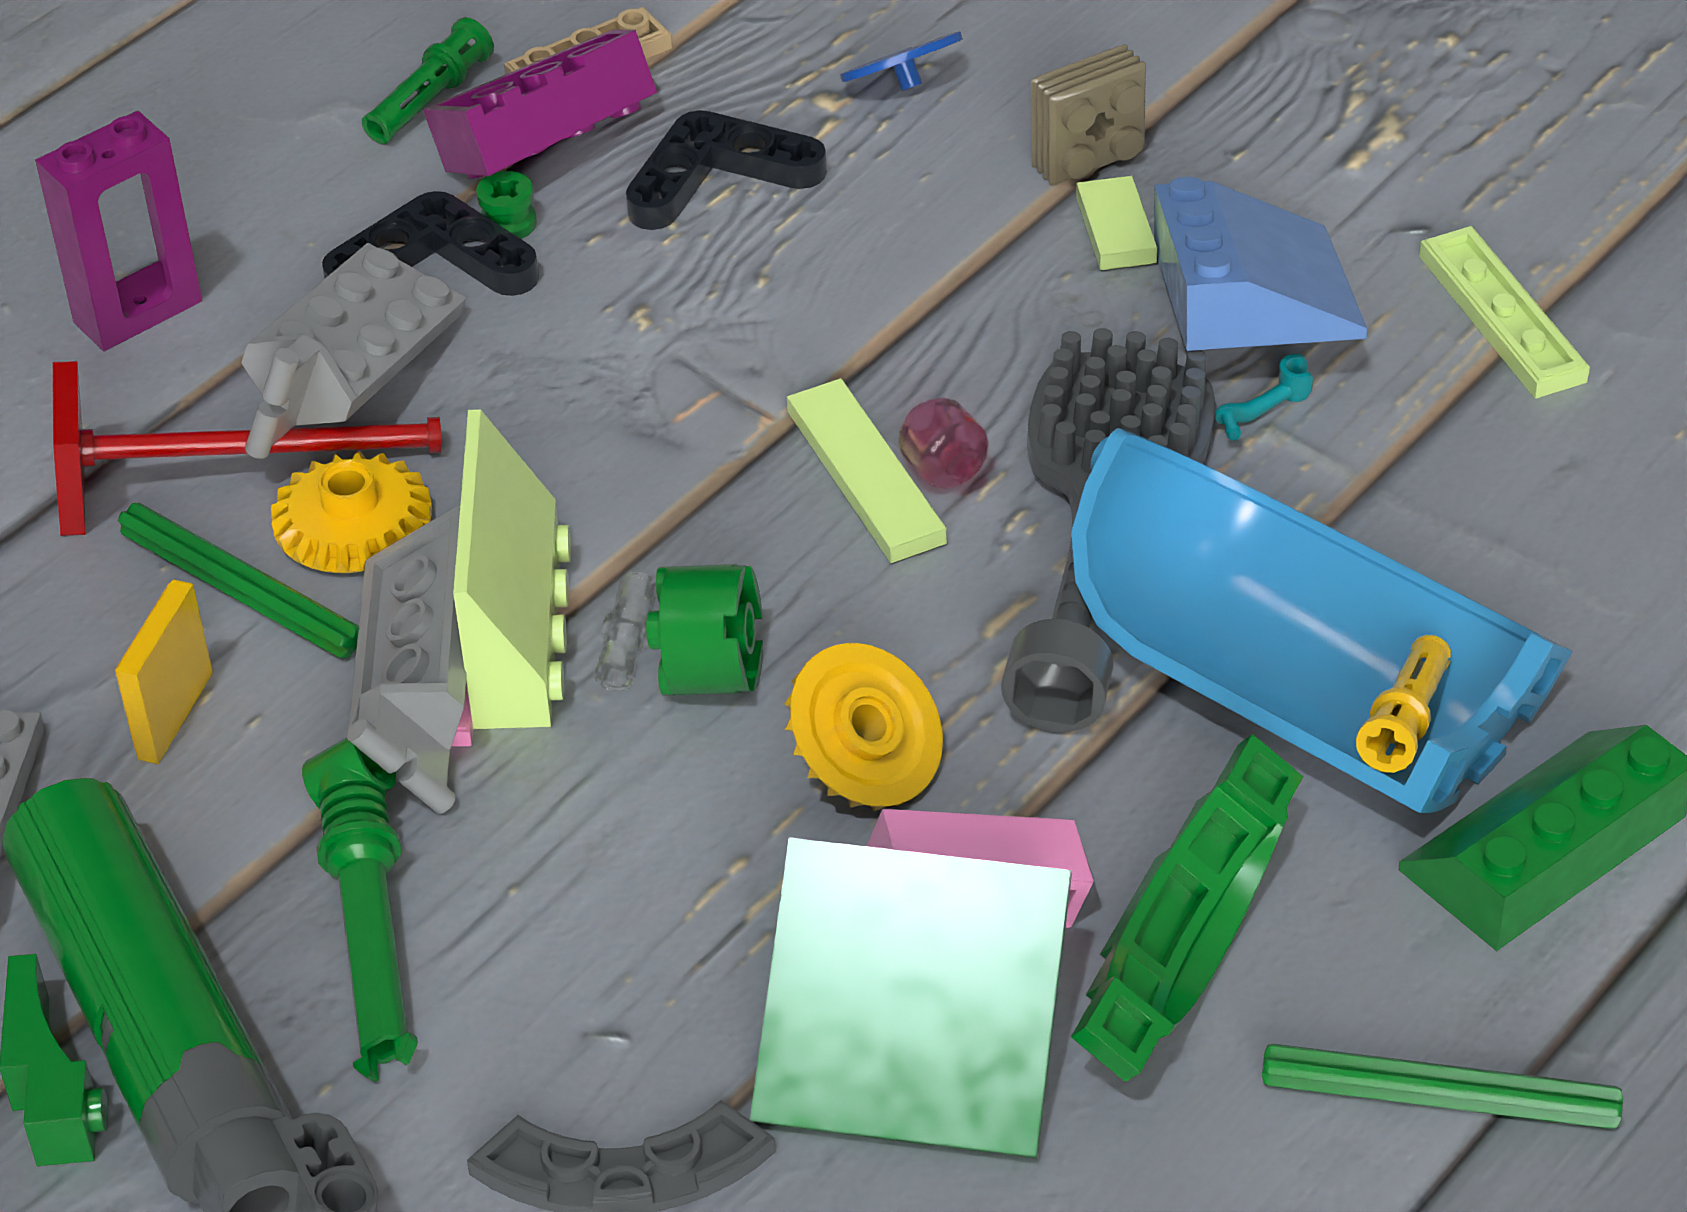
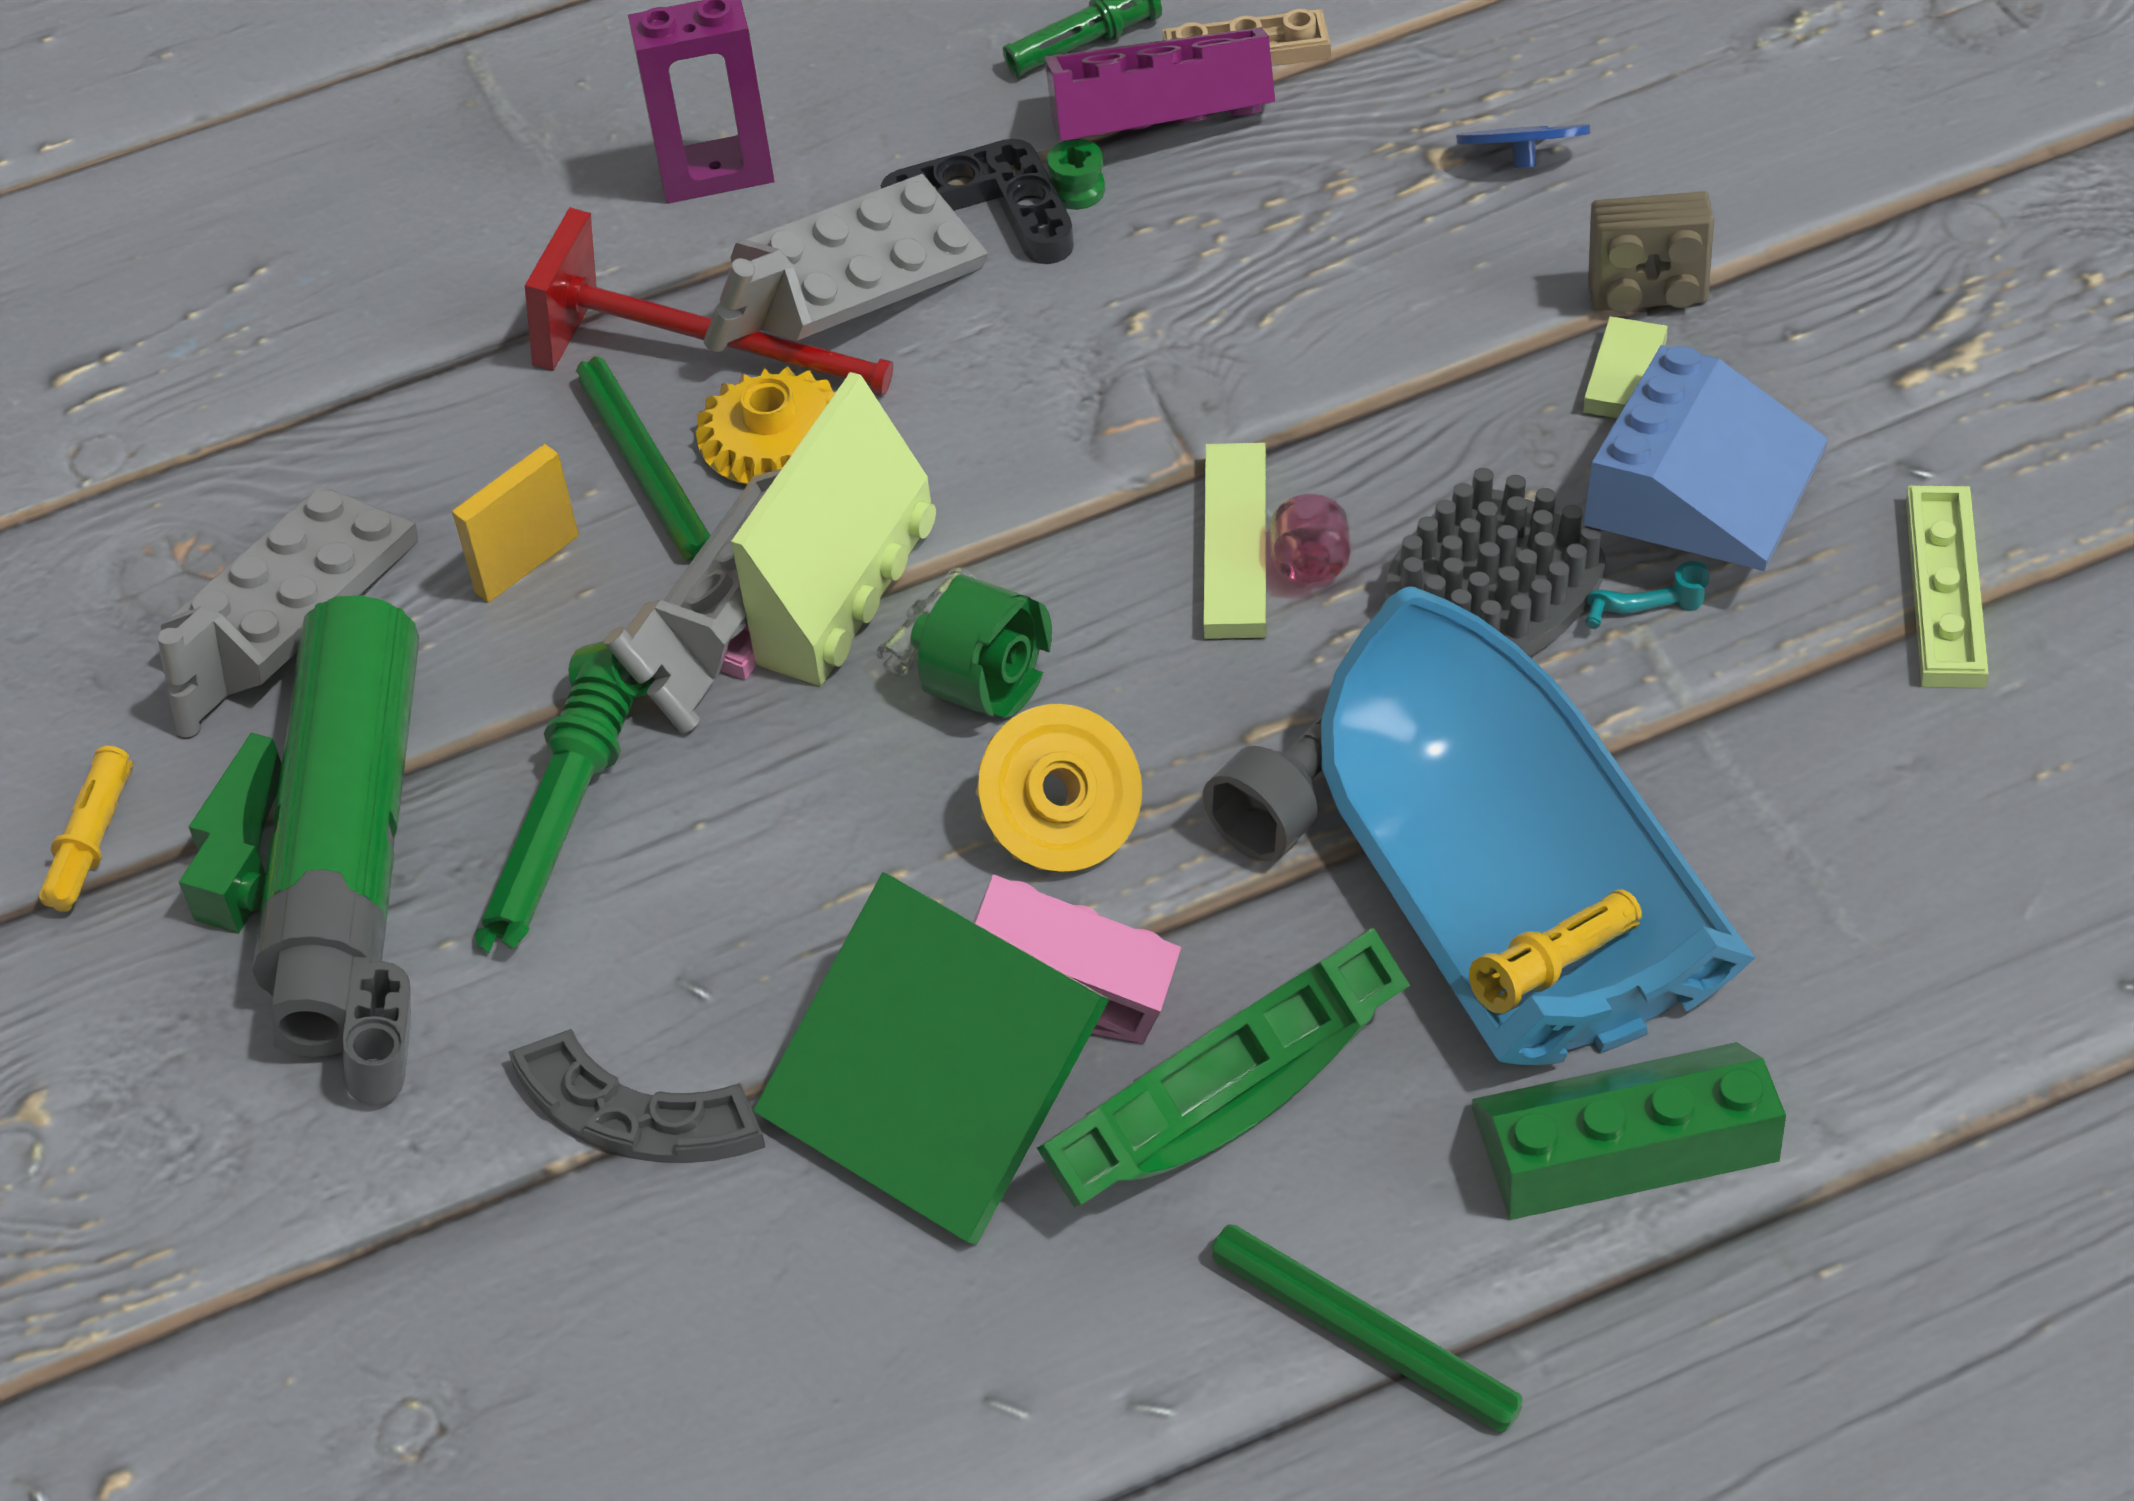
camera: 30 degrees right, 5 degrees up
black beam [626,110,827,230] -> none

